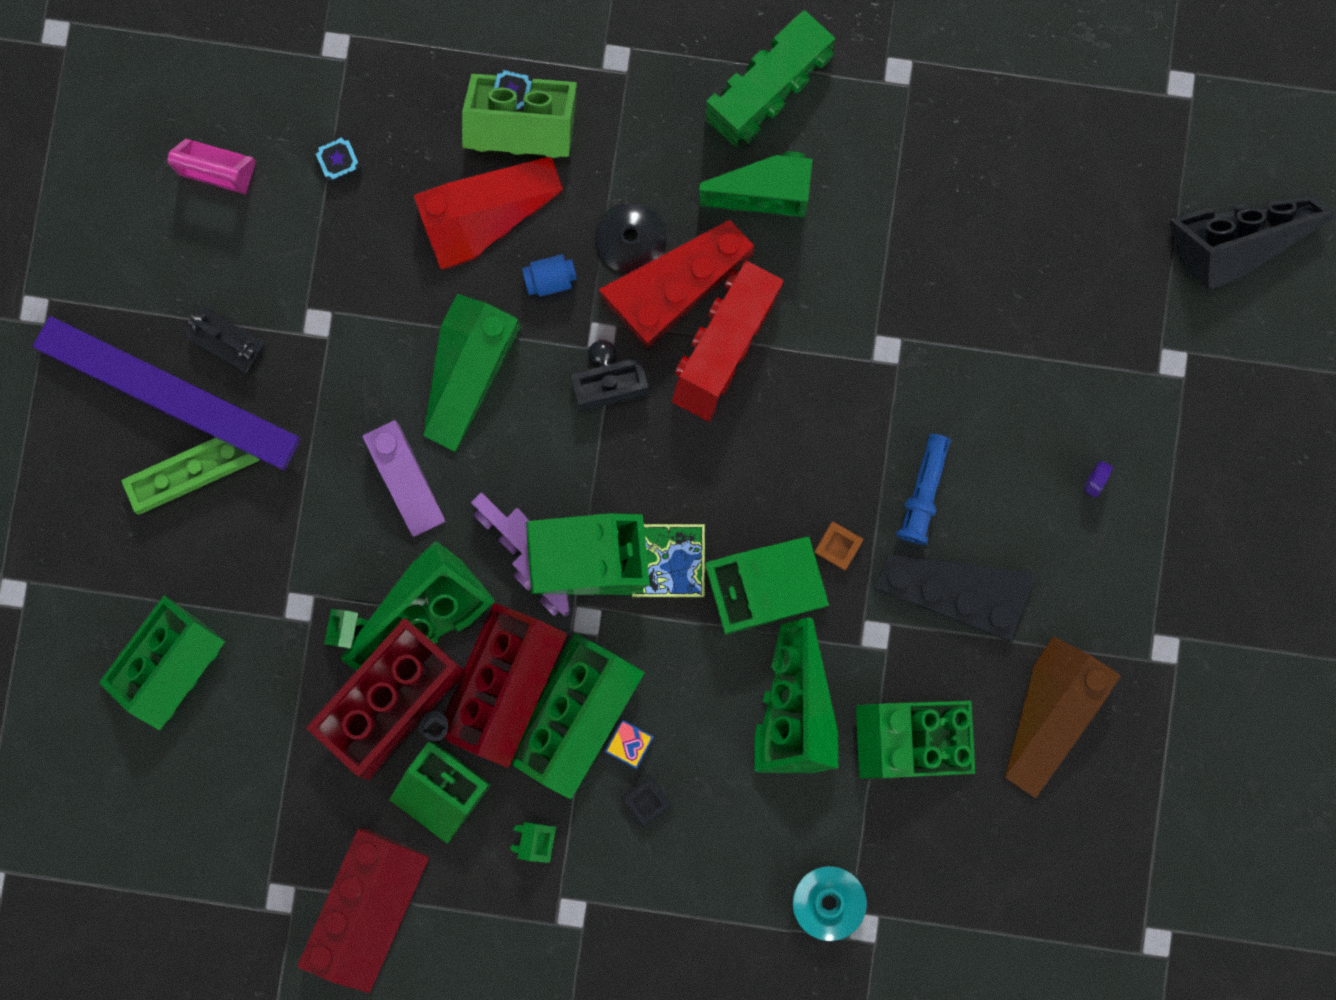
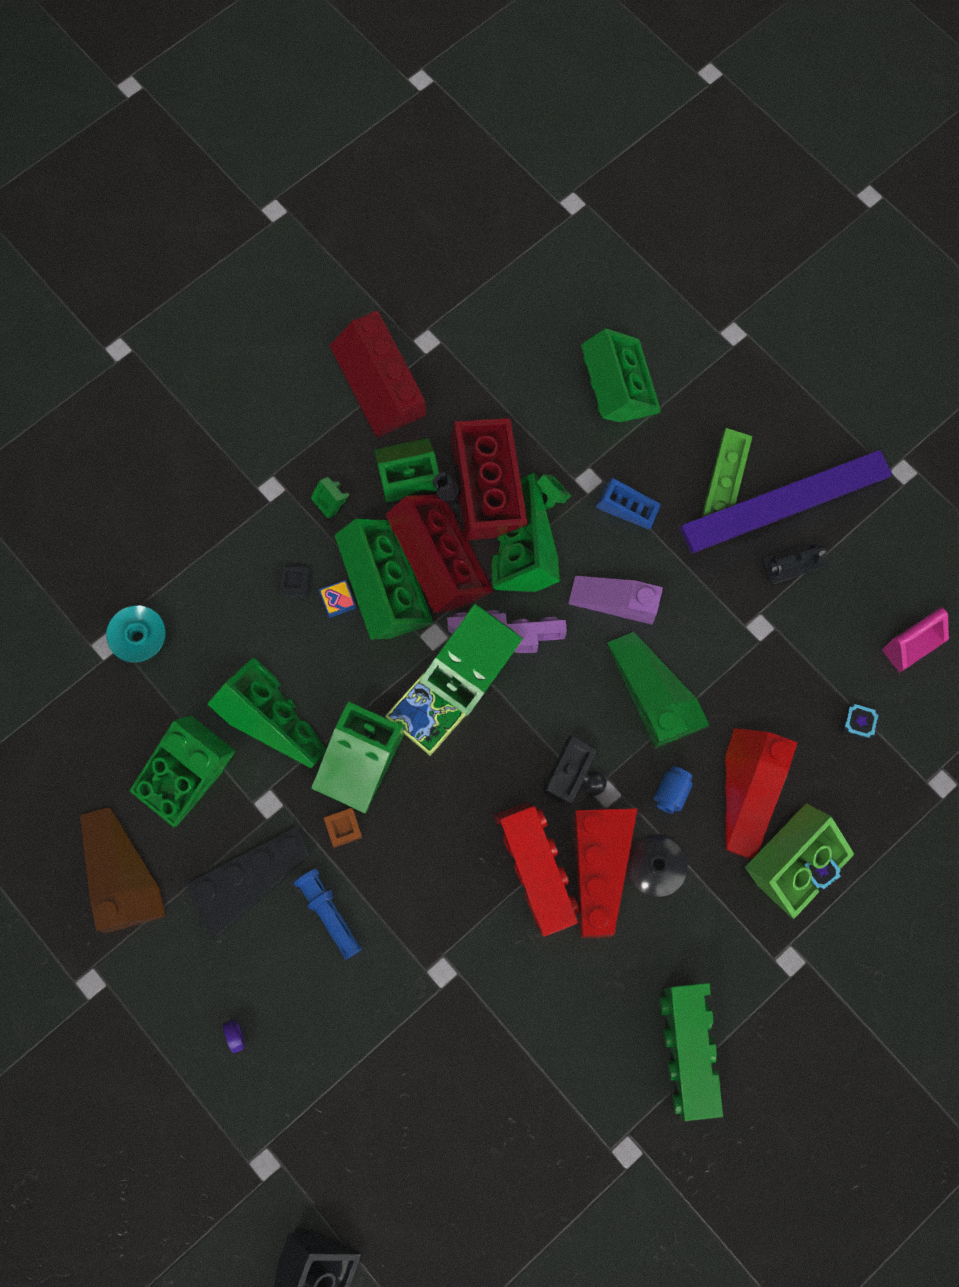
camera: 125 degrees right, 10 degrees down
green slope [699,151,813,218] -> none
none -> blue slope [595,478,661,529]

